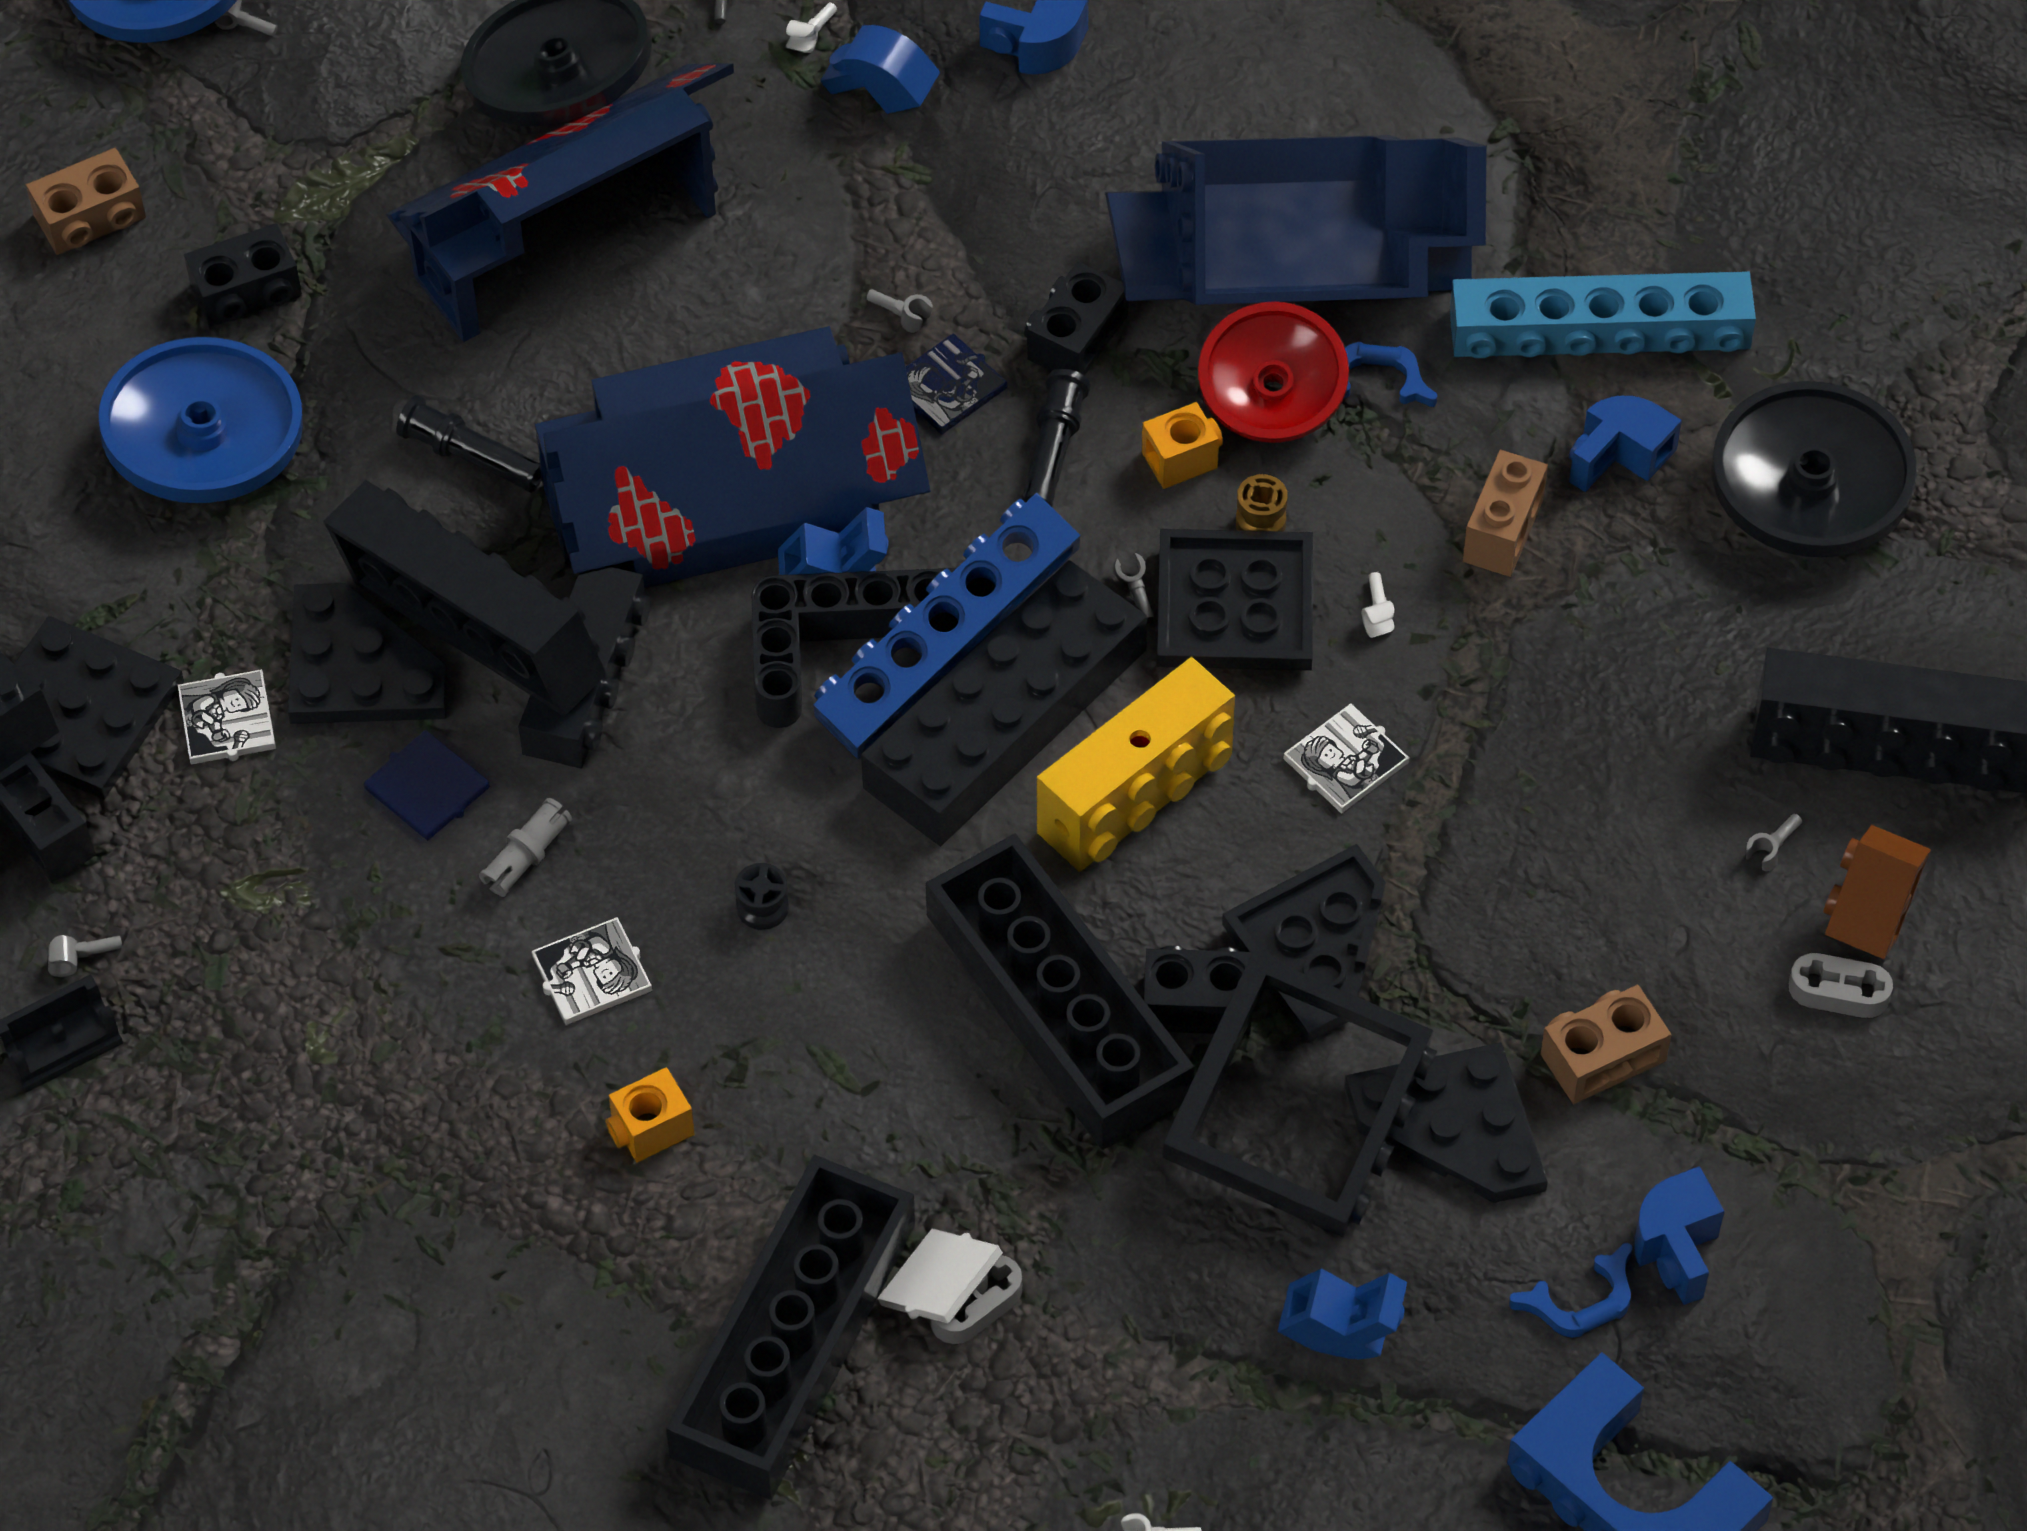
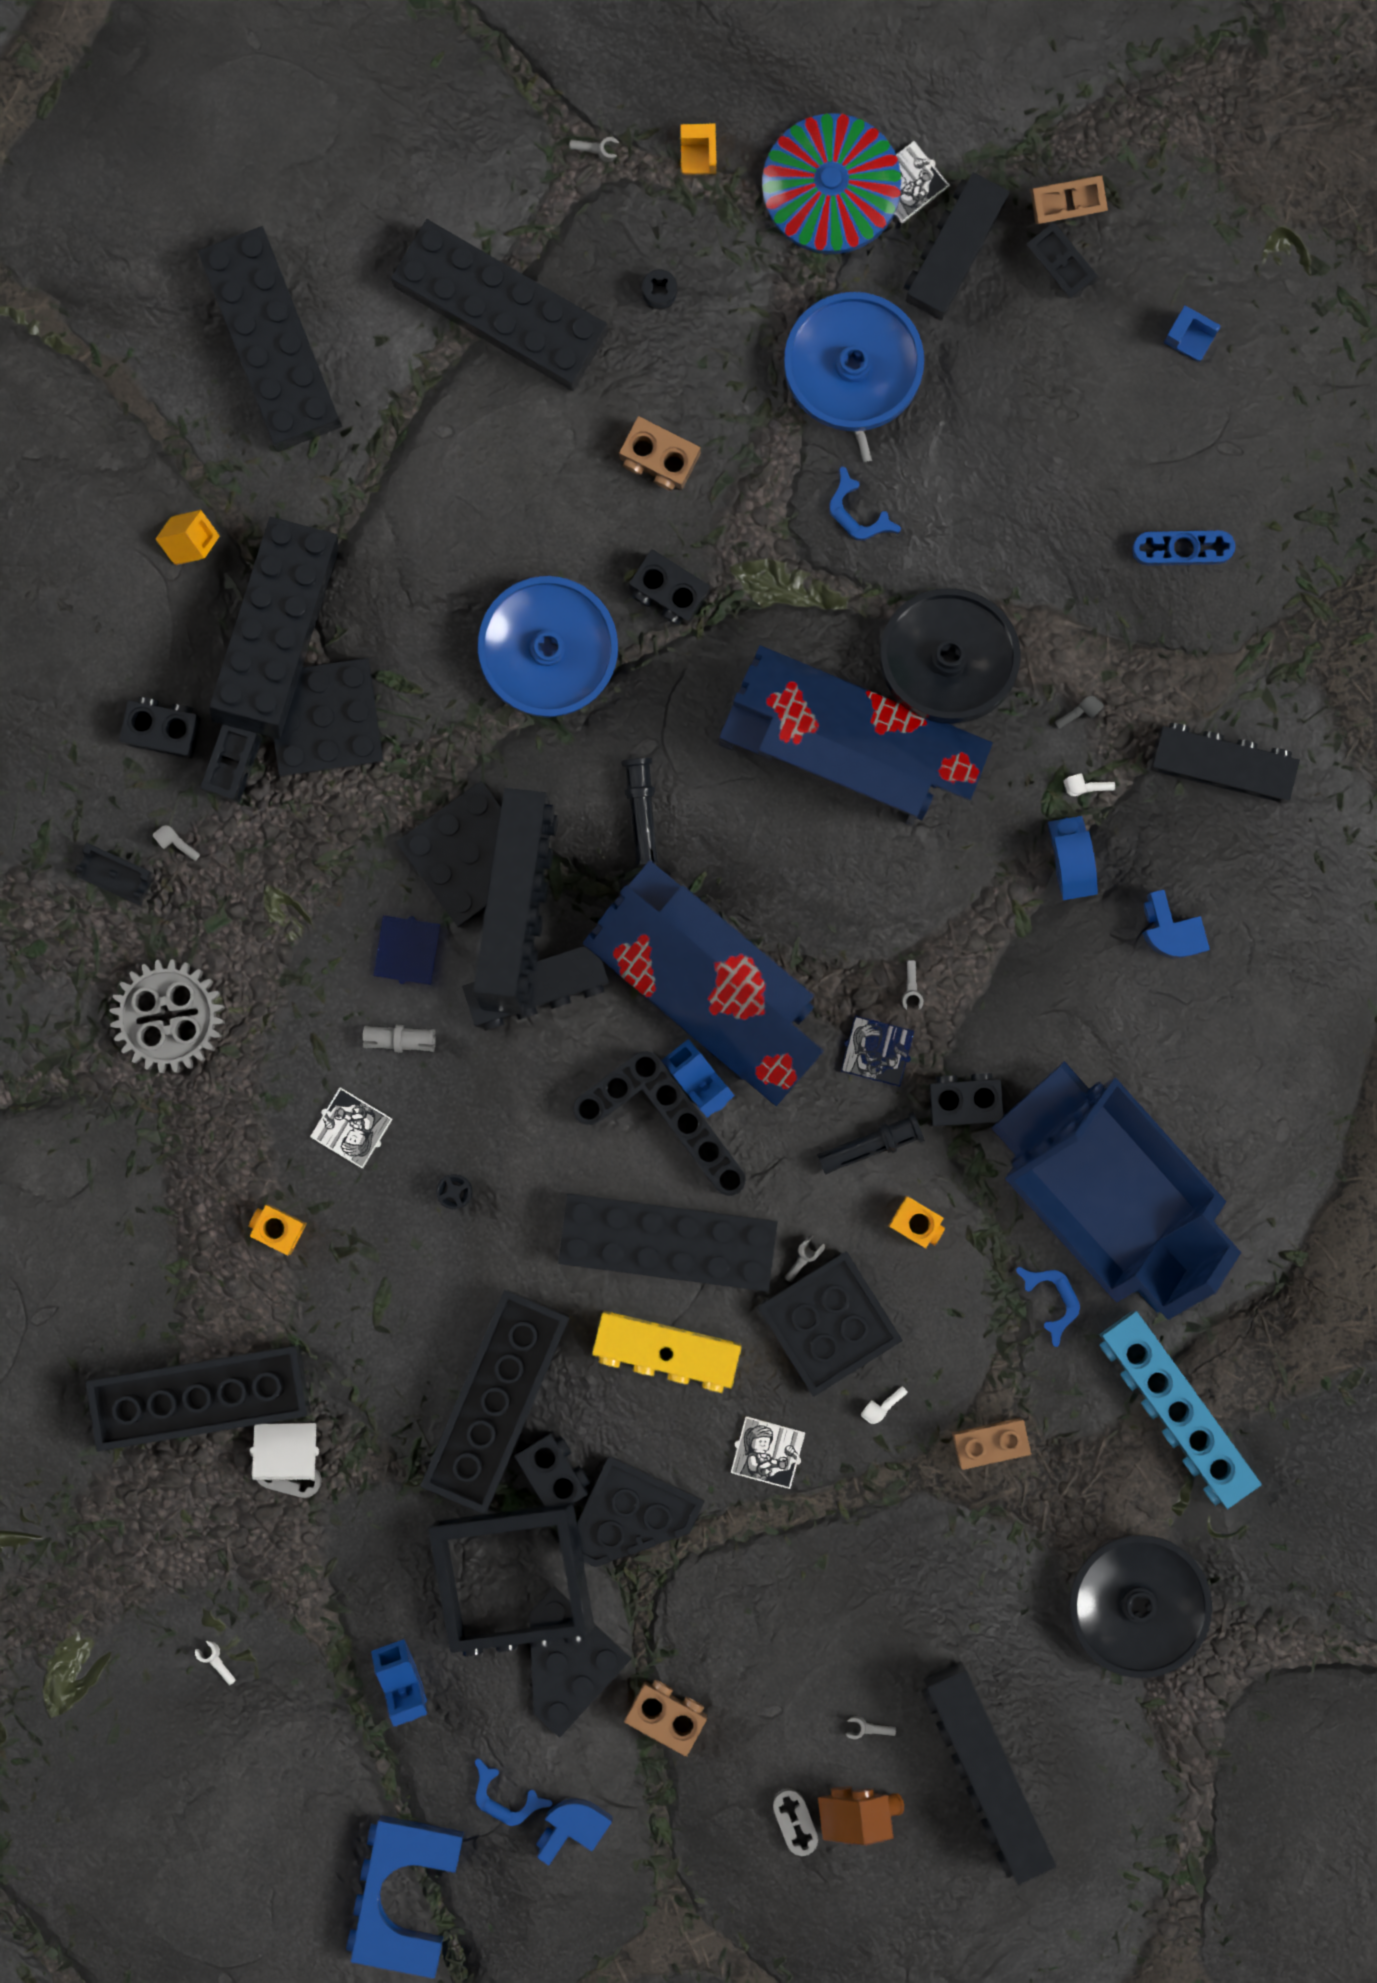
camera: 60 degrees right, 30 degrees up
piece [178,669,276,764] -> none
blue brick [813,492,1081,759] -> none
red dish [1198,302,1349,443] -> none
pearl gold wheel [1236,474,1287,531] -> none
blue brick [1569,396,1682,492] -> none
none -> light grey gear [110,959,225,1073]
none -> blue helmet [829,467,901,541]

